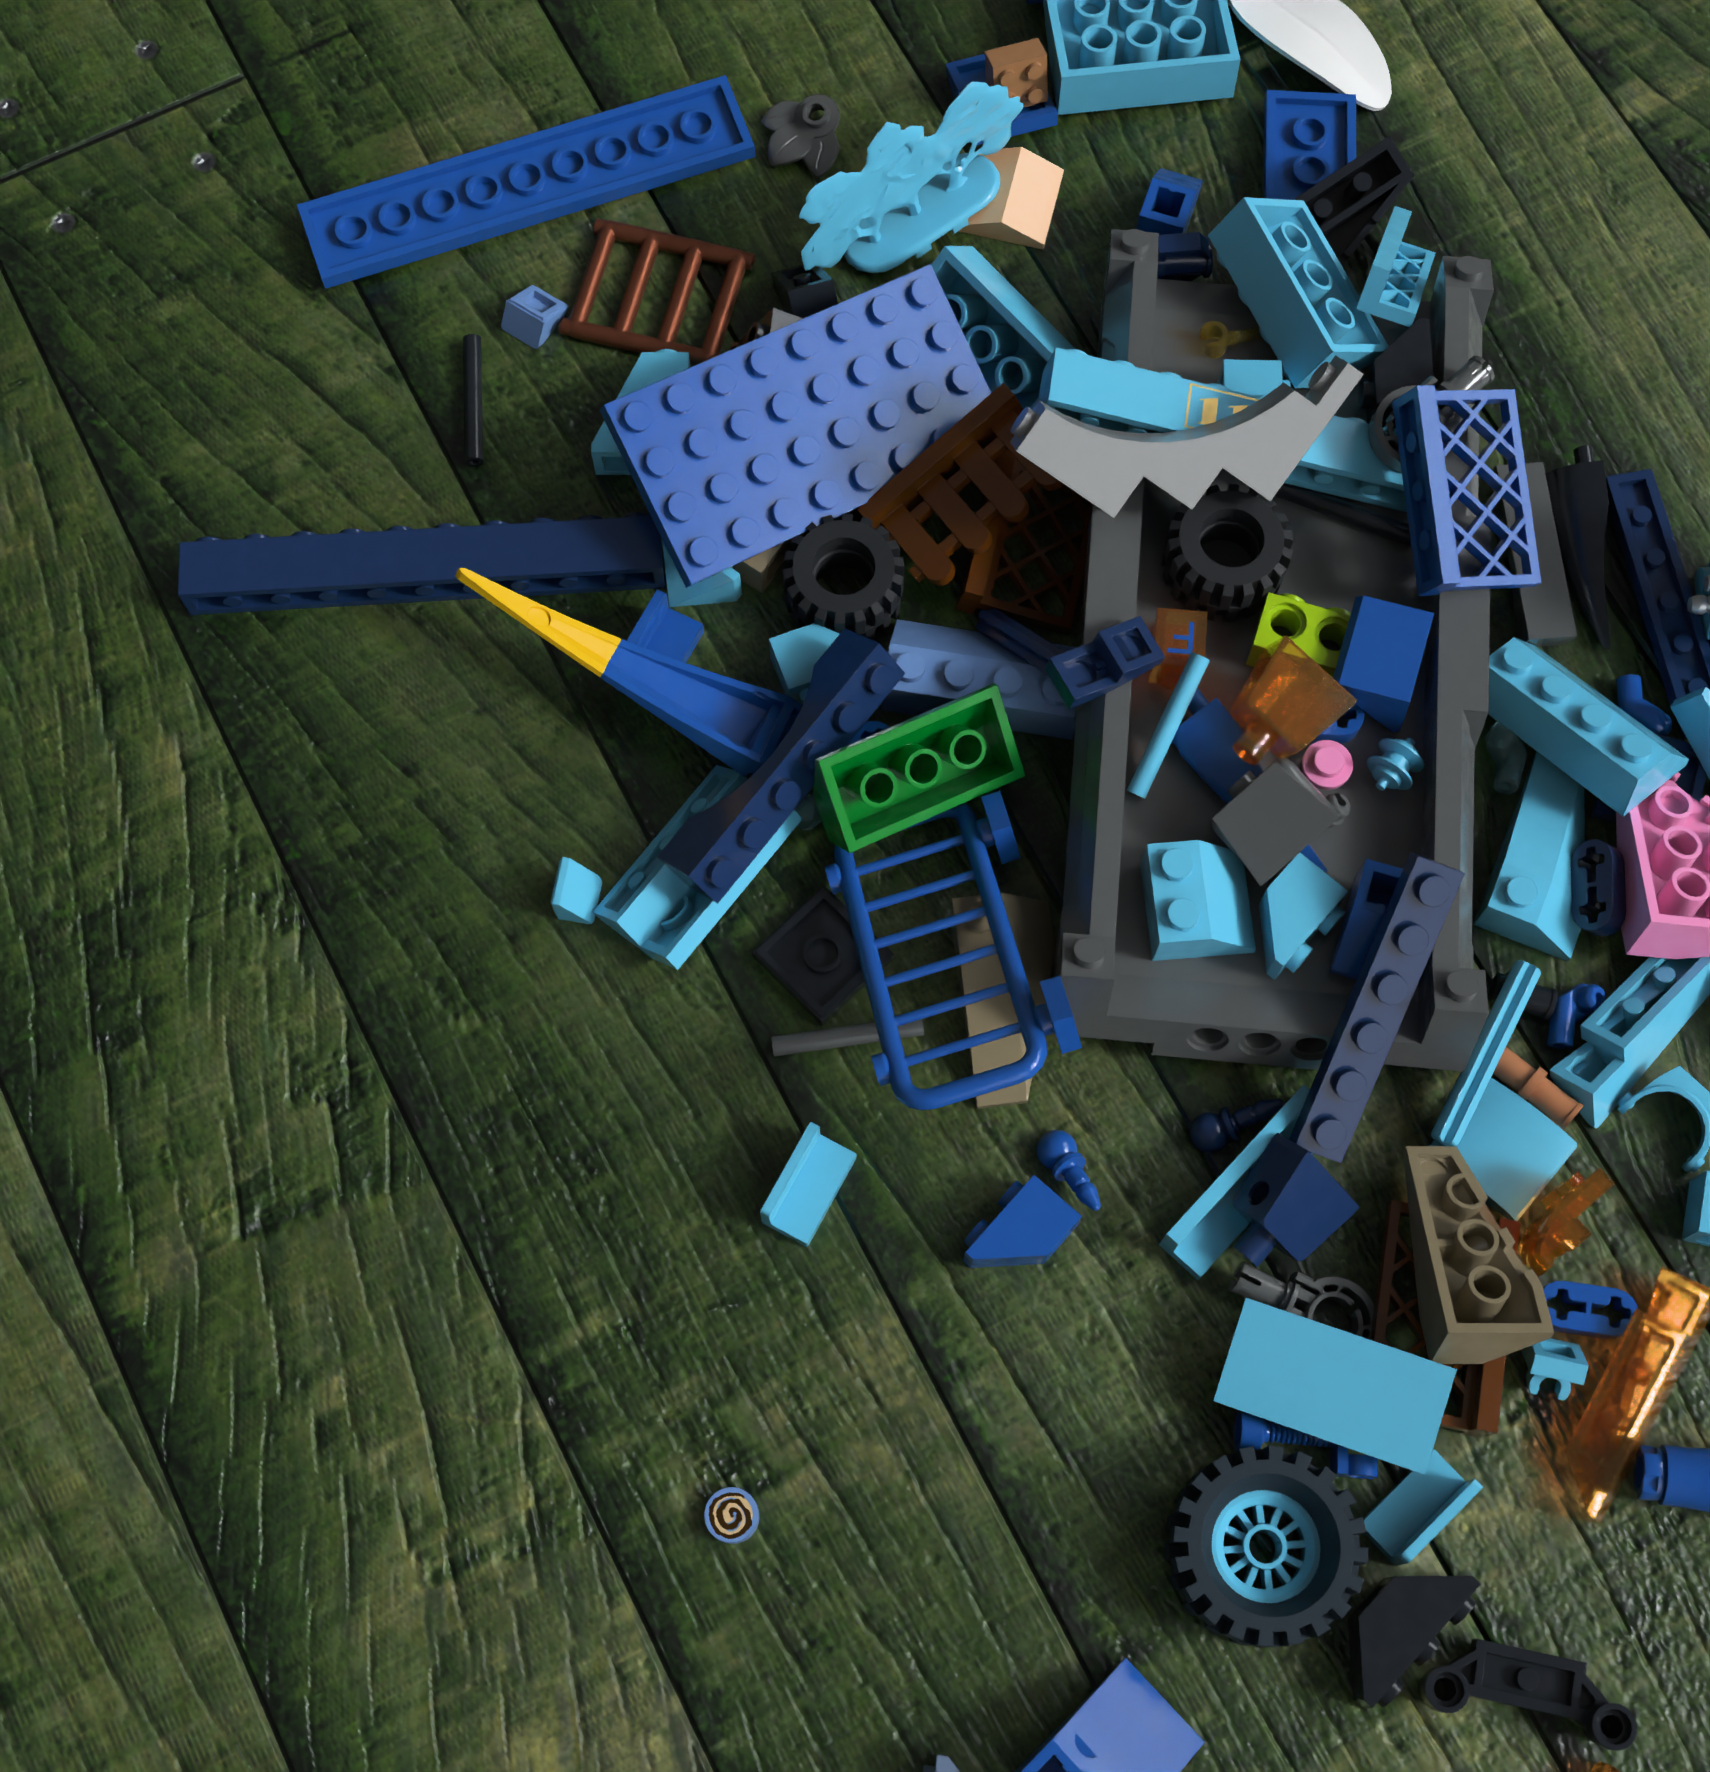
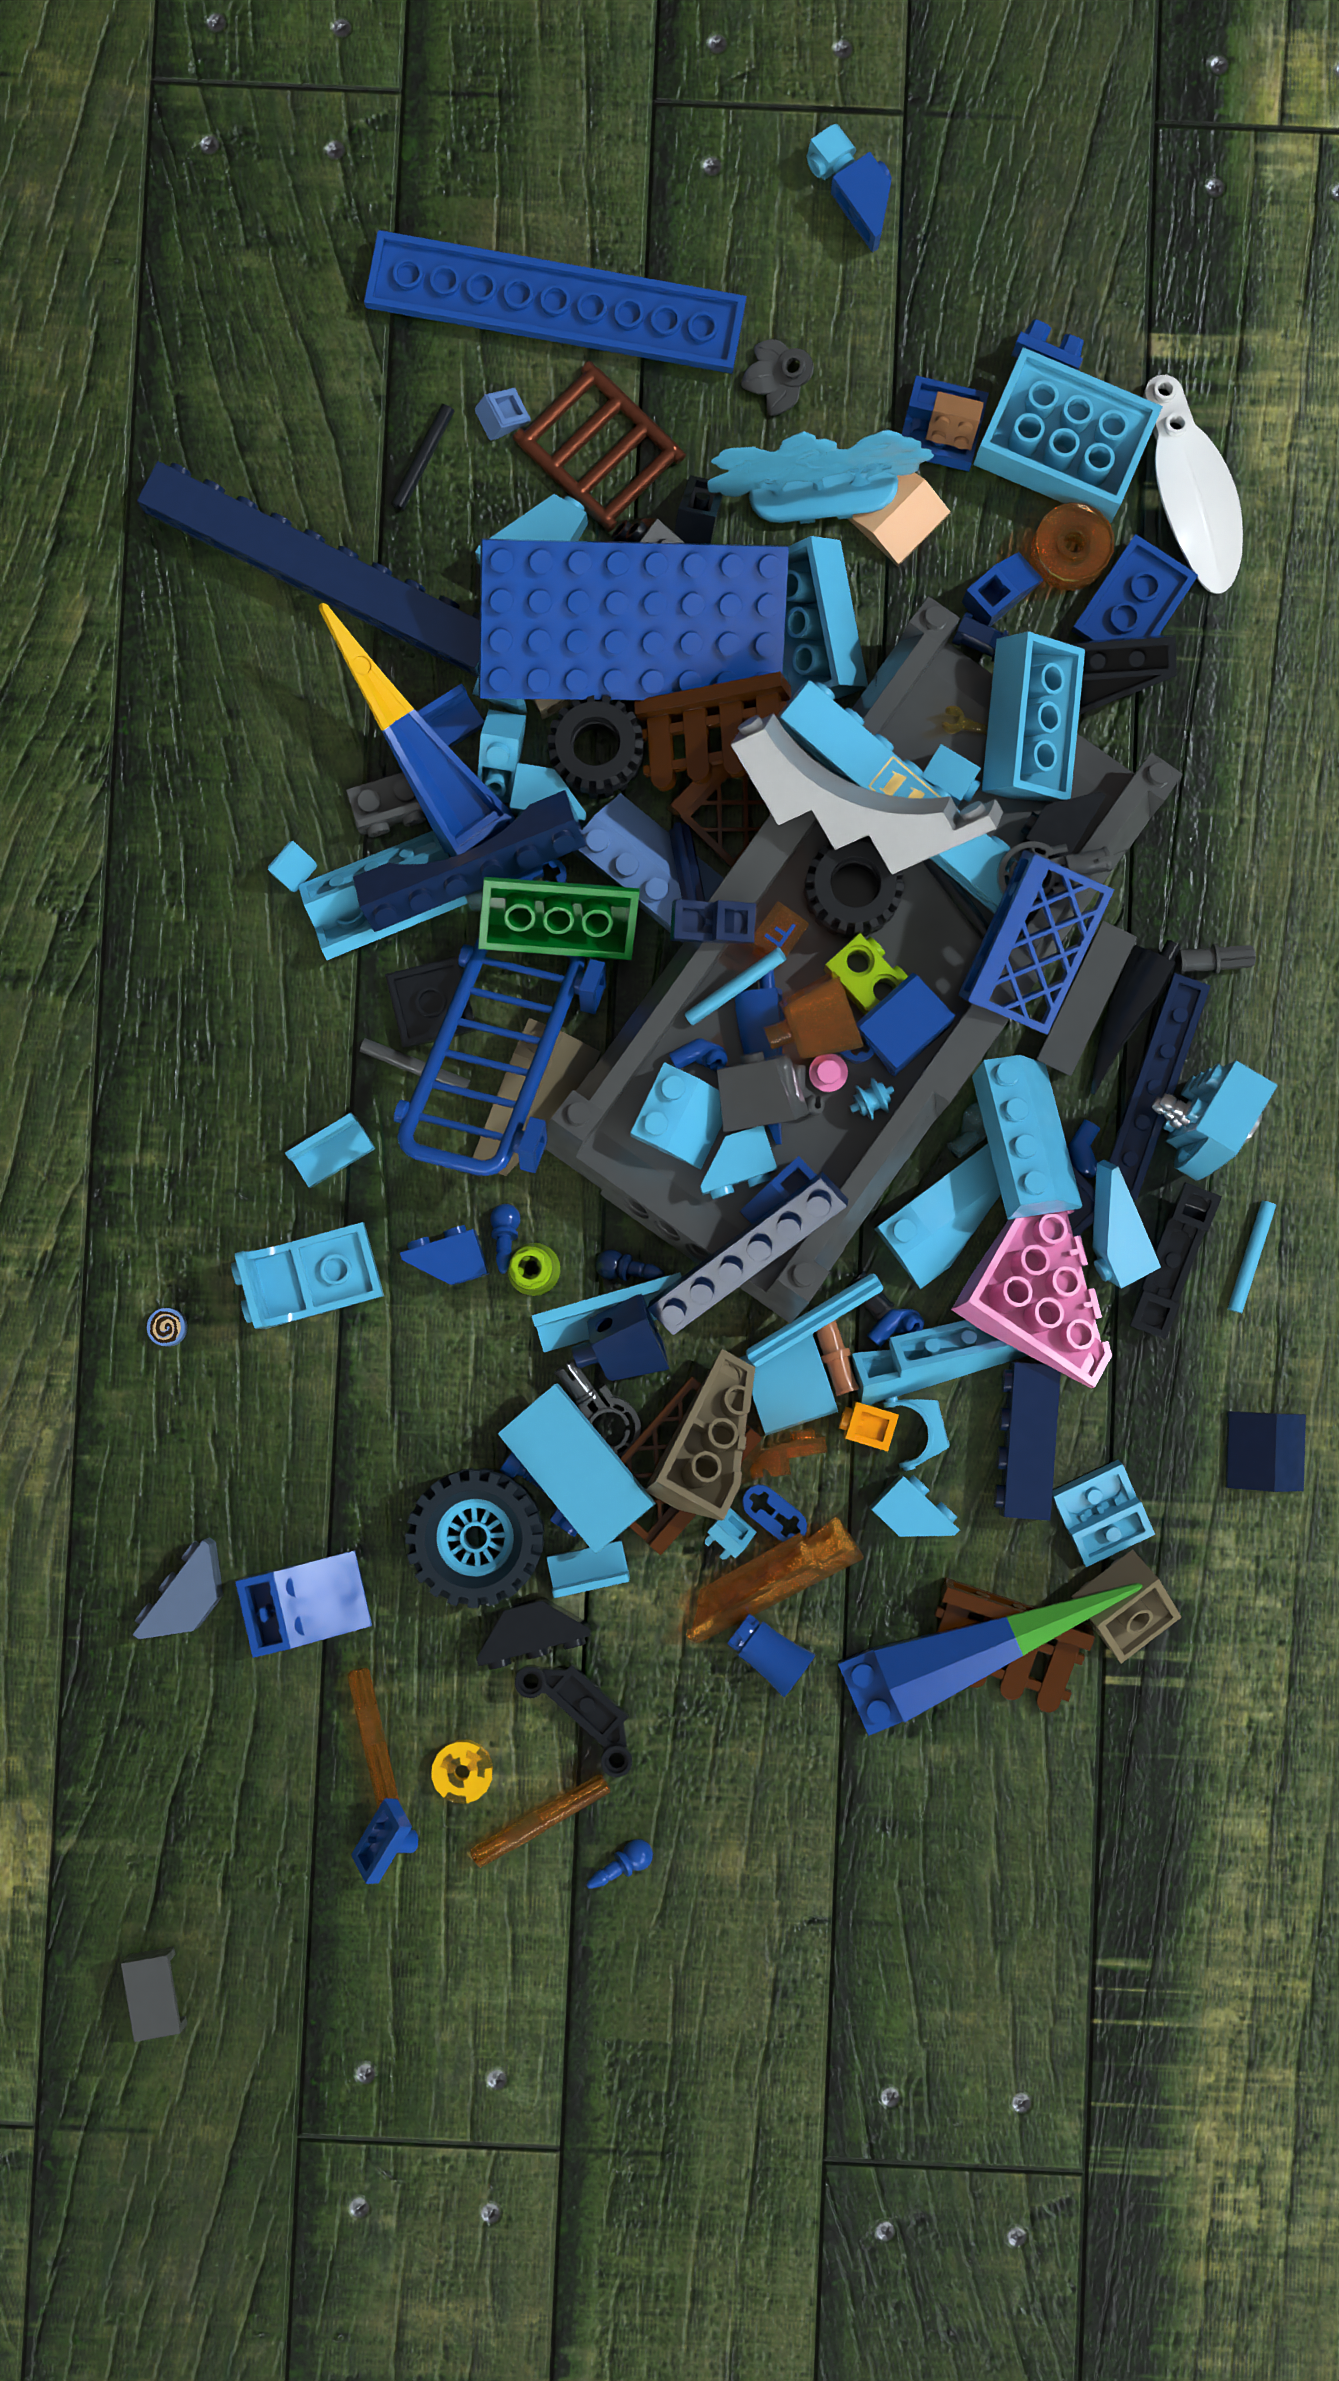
camera: 30 degrees right, 15 degrees up
medium azure fence [1356,206,1435,327] -> none
dark blue beam [1571,839,1626,936] -> none
none -> medium azure bracket [231,1222,384,1329]
none -> dark grey bracket [346,772,426,837]
none -> medium azure slope [477,709,526,803]
none -> lime plant [507,1243,560,1296]
none -> blue arm [668,1038,728,1071]
none -> light orange bracket [839,1401,899,1452]
none -> clear orange wheel [1030,503,1114,590]
none -> dark grey axle [1177,944,1256,974]

